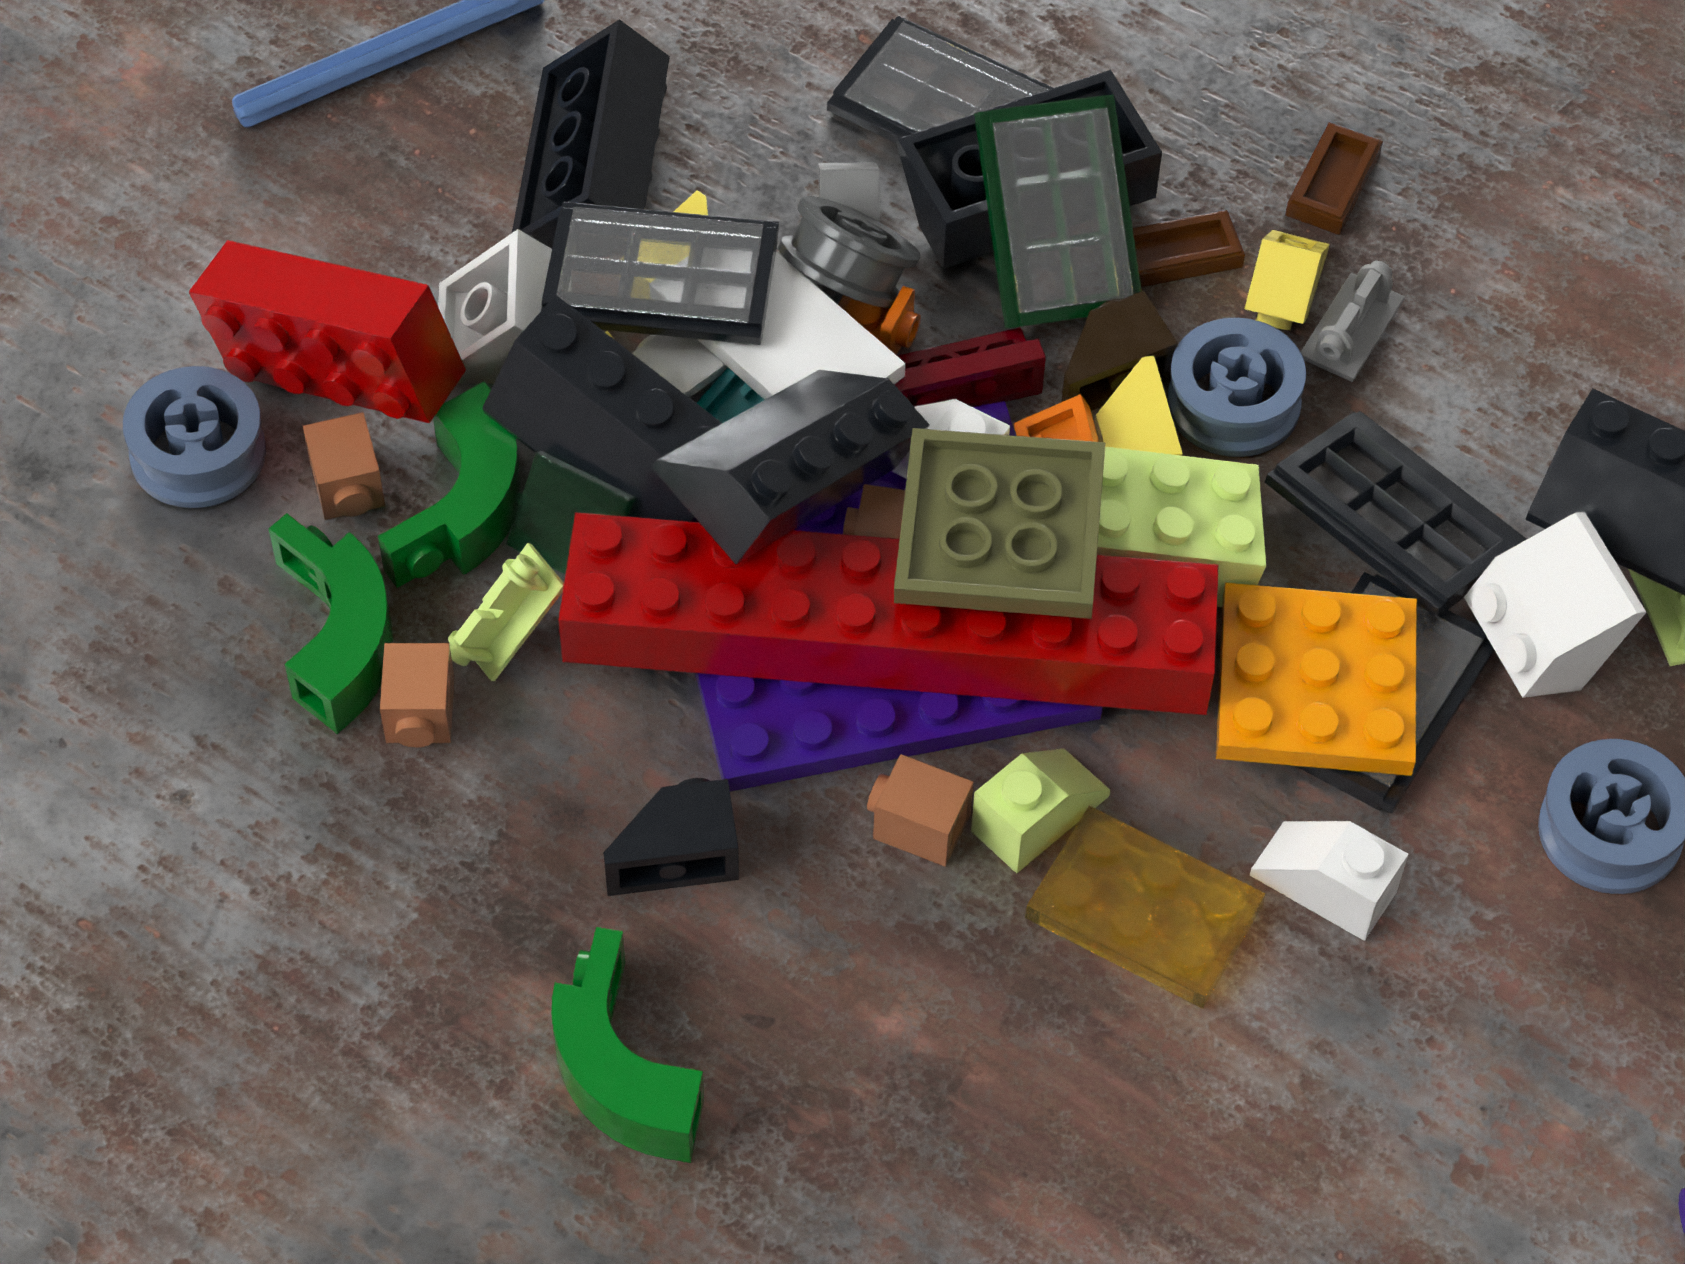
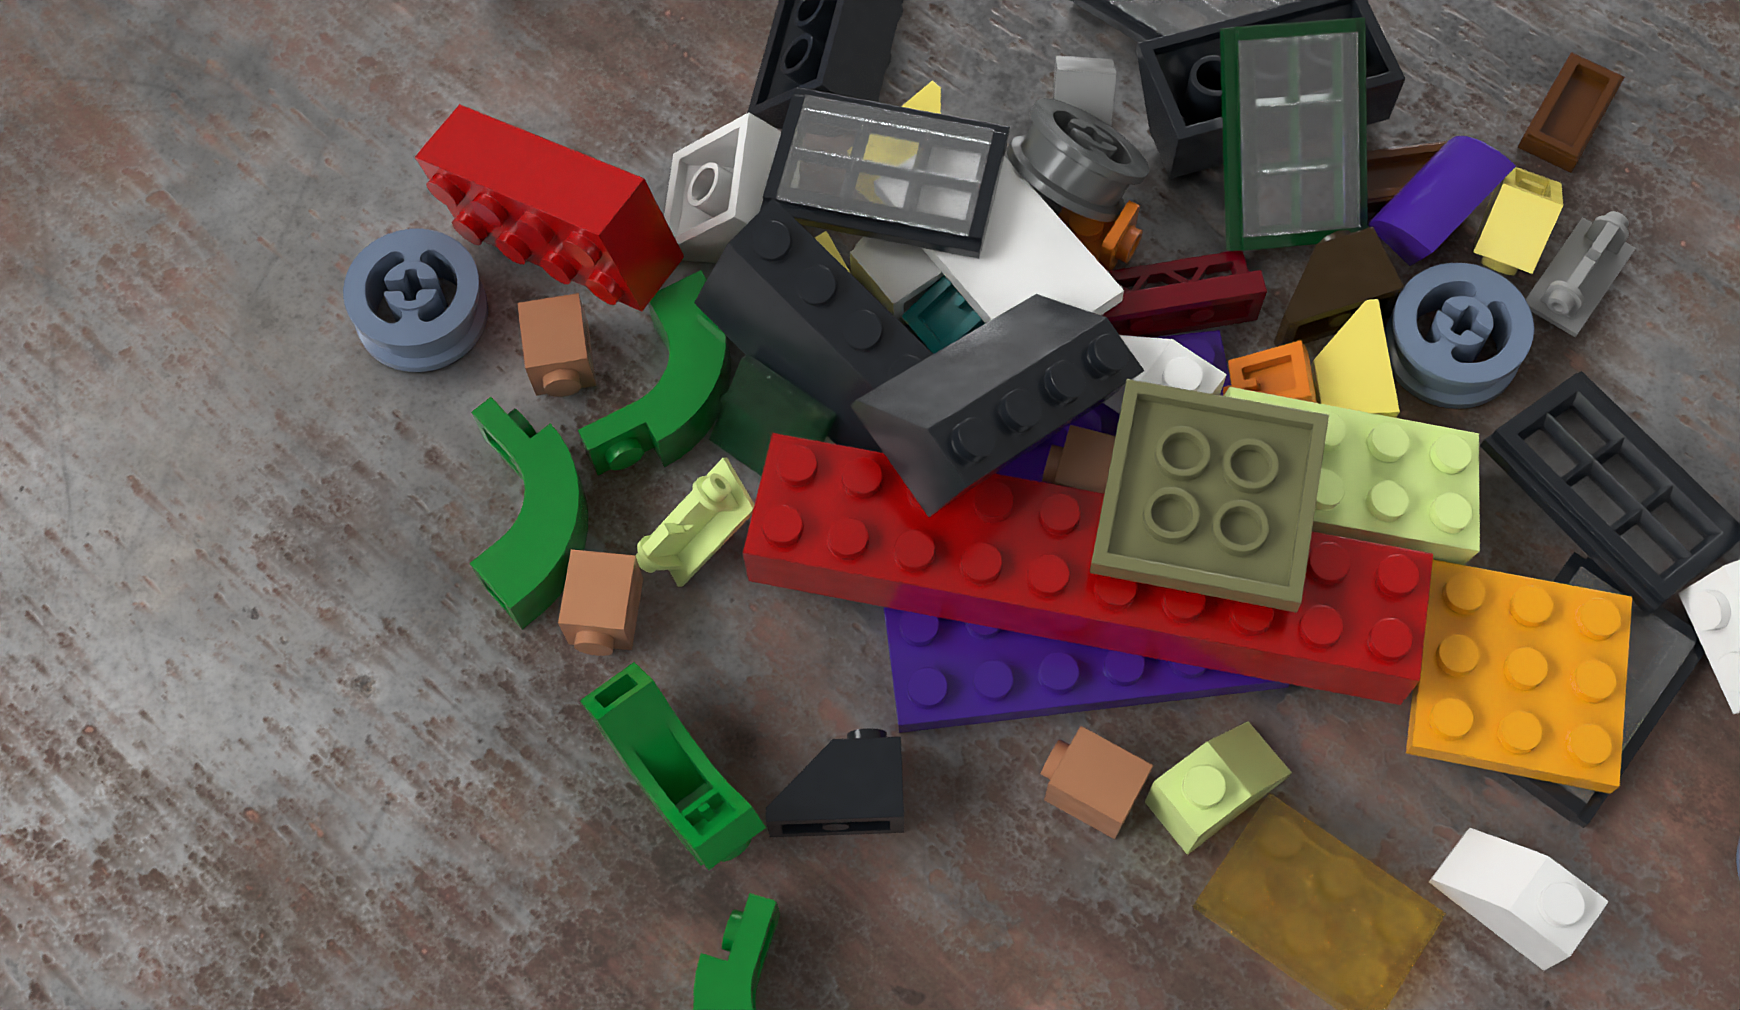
camera: 10 degrees right, 10 degrees up
none -> green arch [580,662,766,871]
none -> dark purple brick [1368,136,1516,266]

